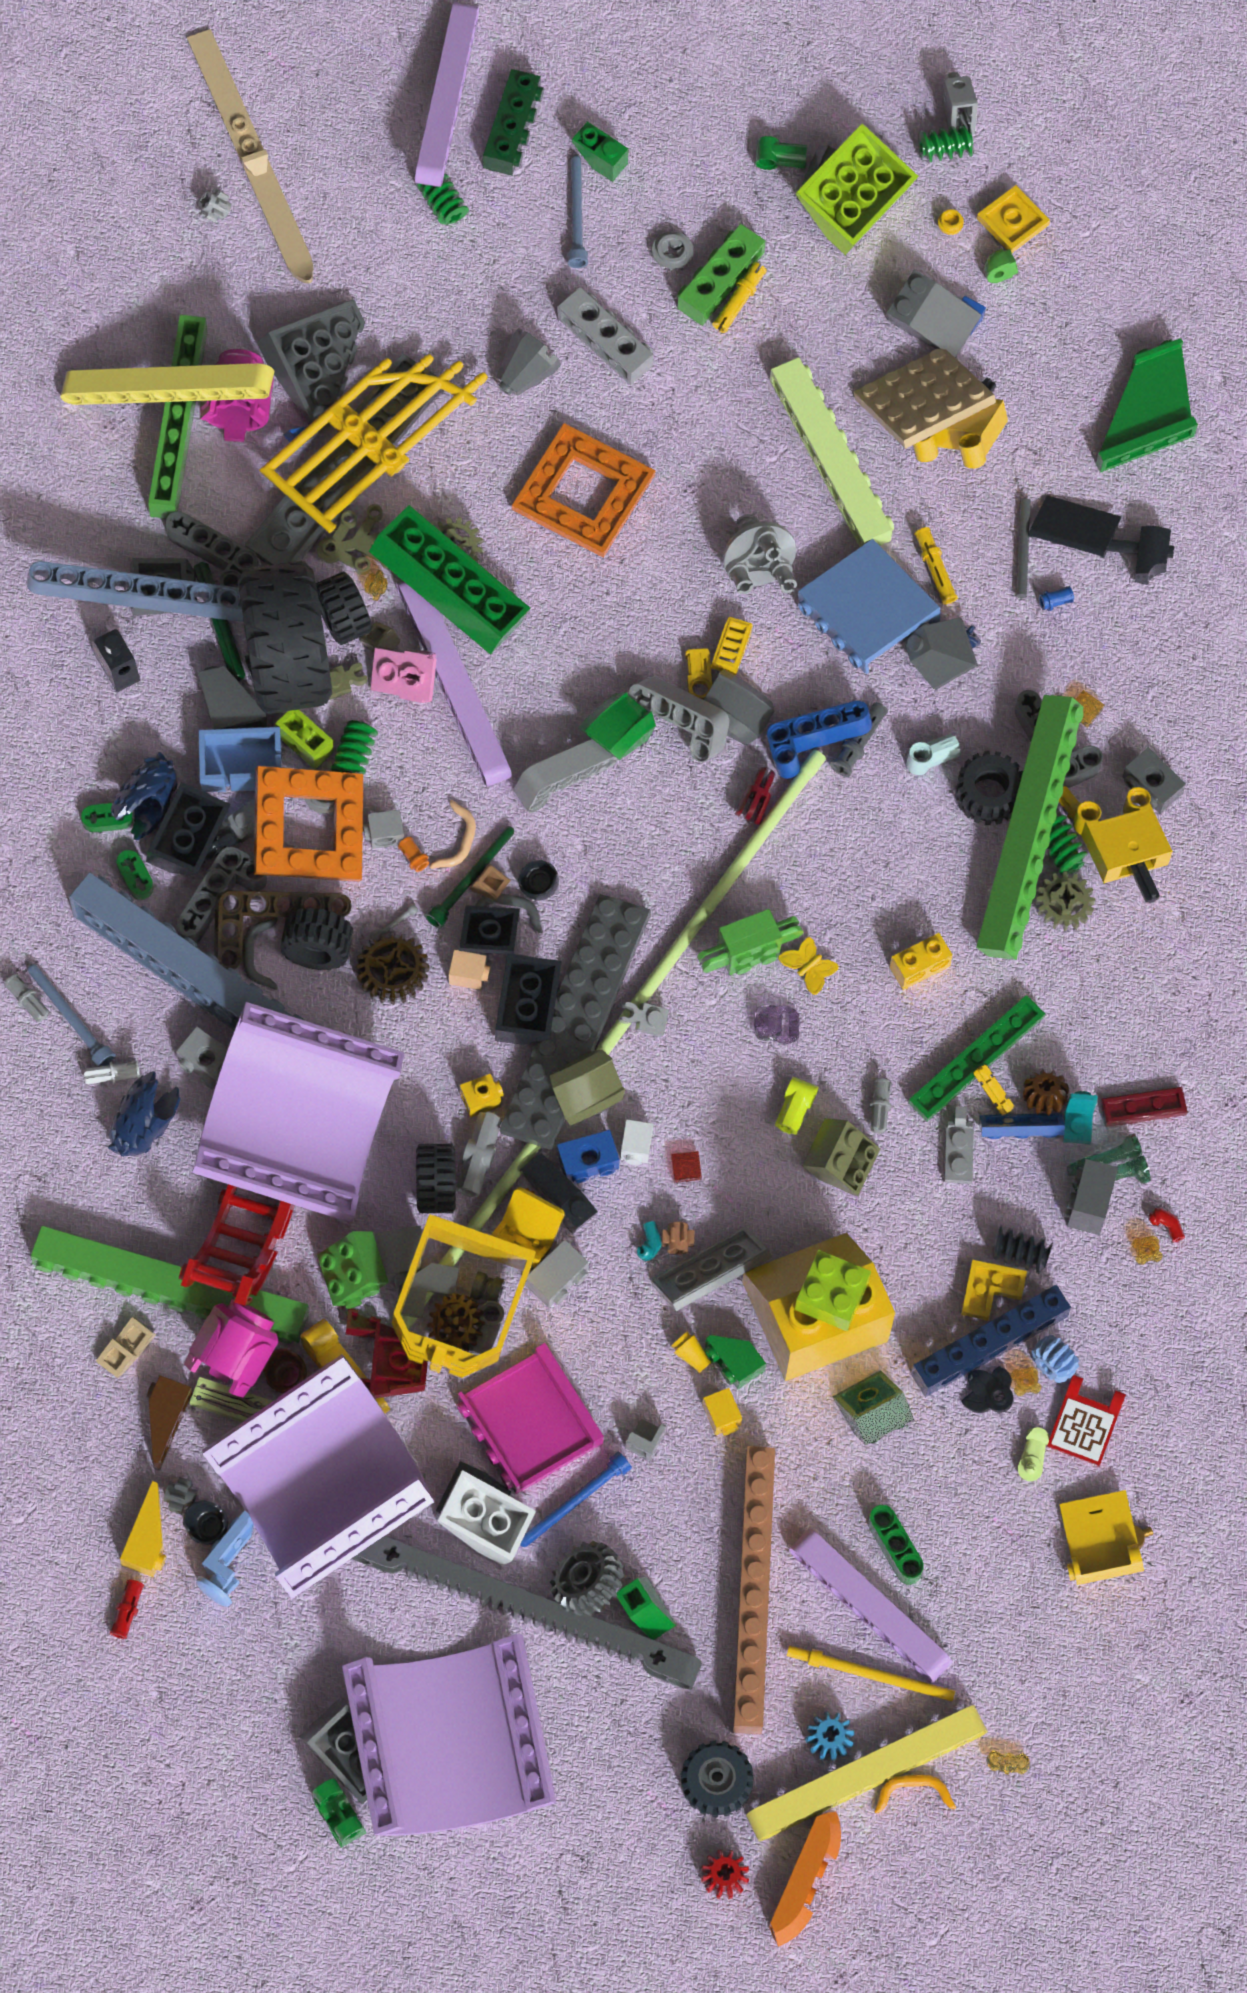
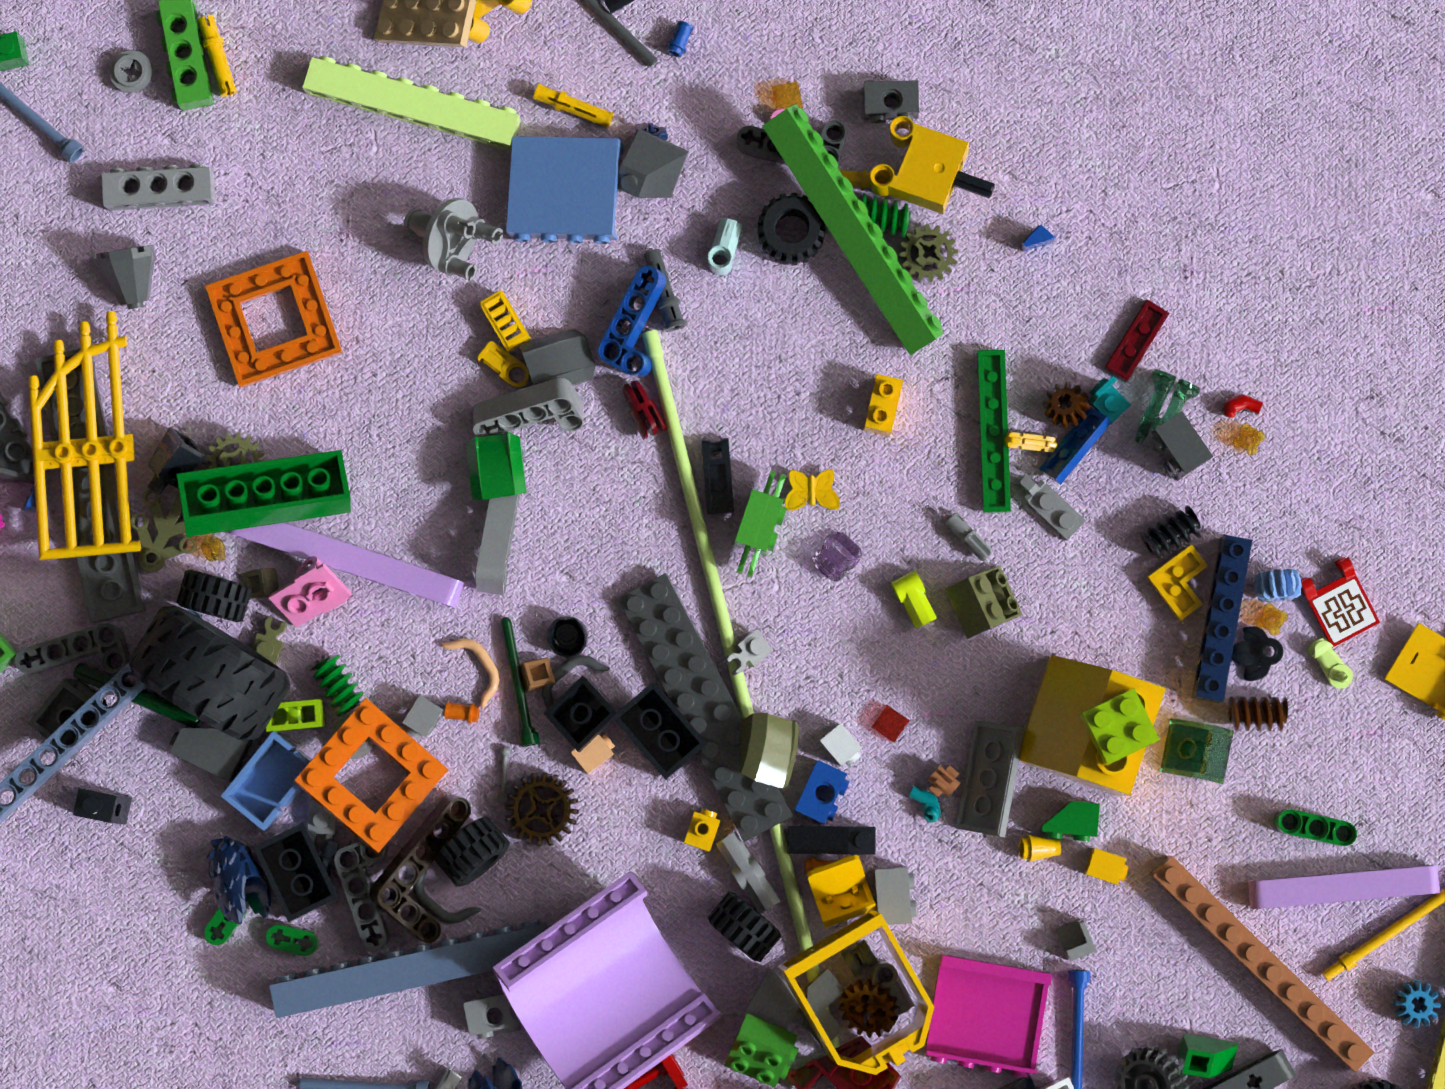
camera: 40 degrees left, 15 degrees up
none -> black torso [147,427,205,495]
none -> black plate [702,438,734,515]
none -> blue slope [1020,225,1055,252]
none -> reddish brown piece [1228,696,1288,731]

